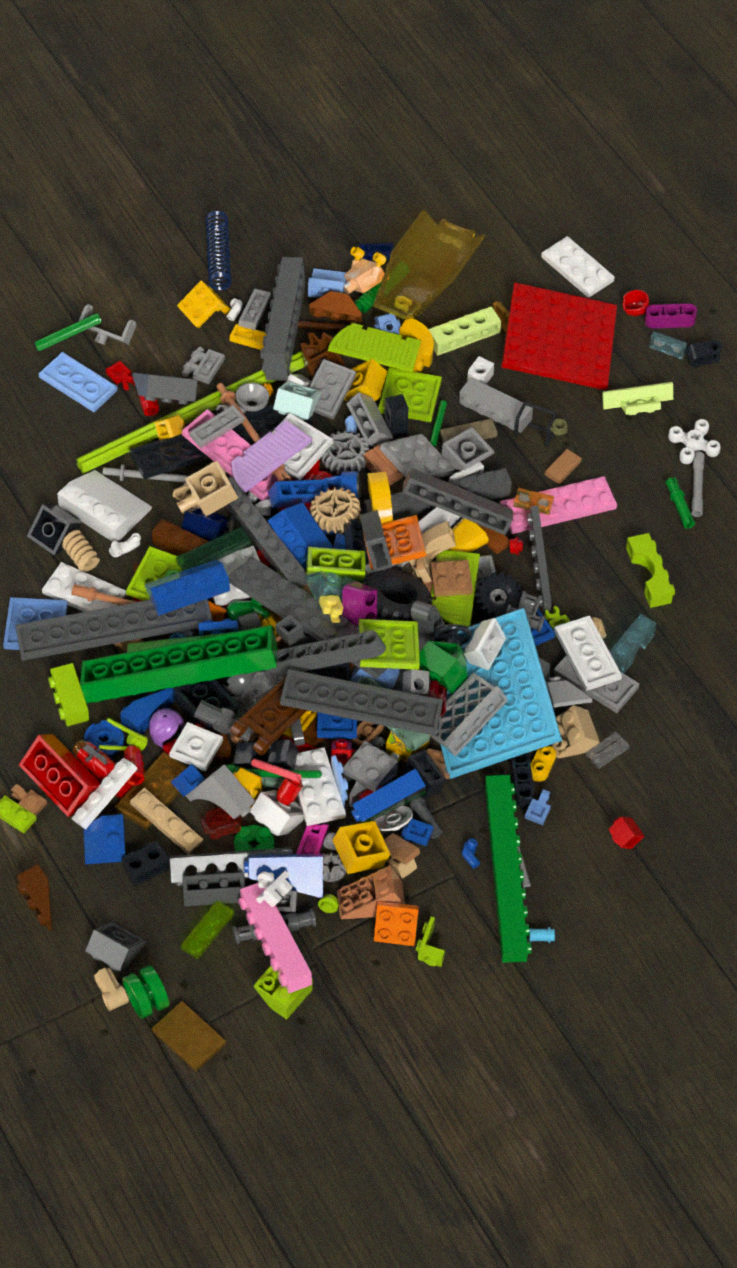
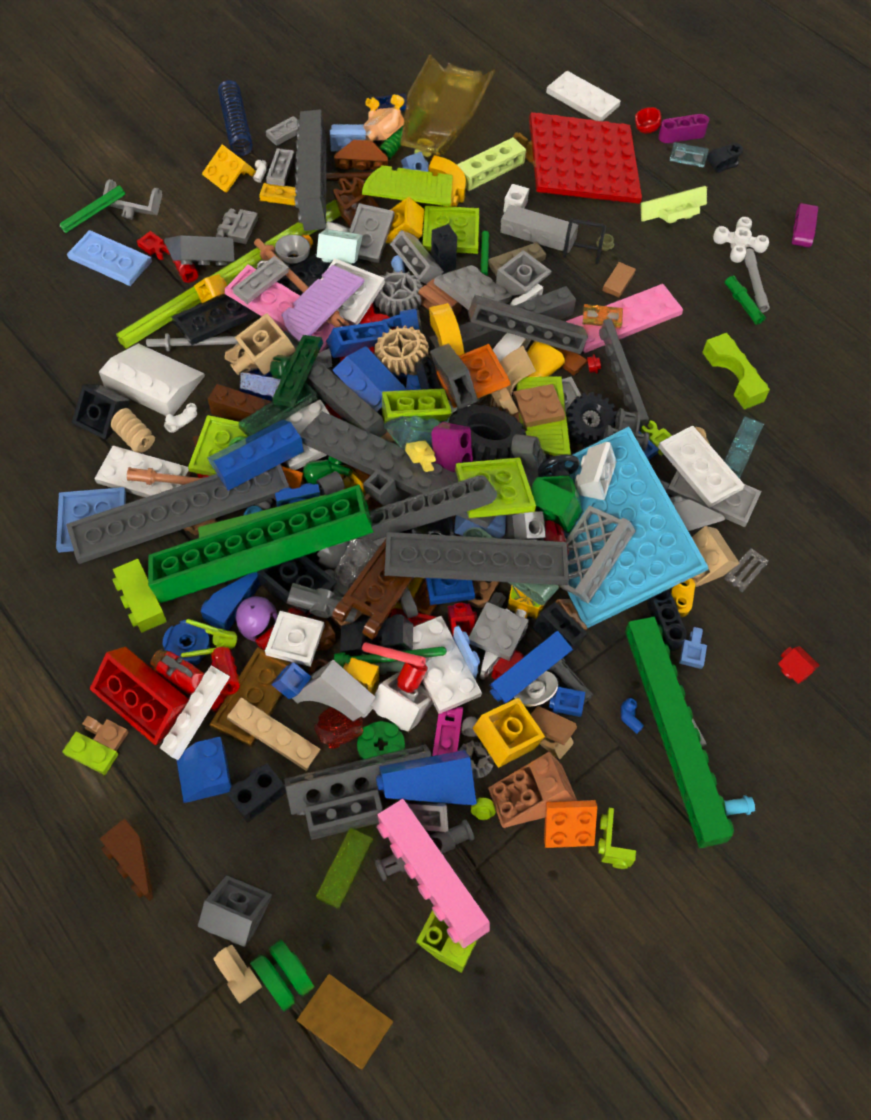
camera: 10 degrees left, 5 degrees up
white hips [256,870,293,908] -> none
none -> light grey piece [266,116,298,146]
none -> dark green plate [270,335,323,407]

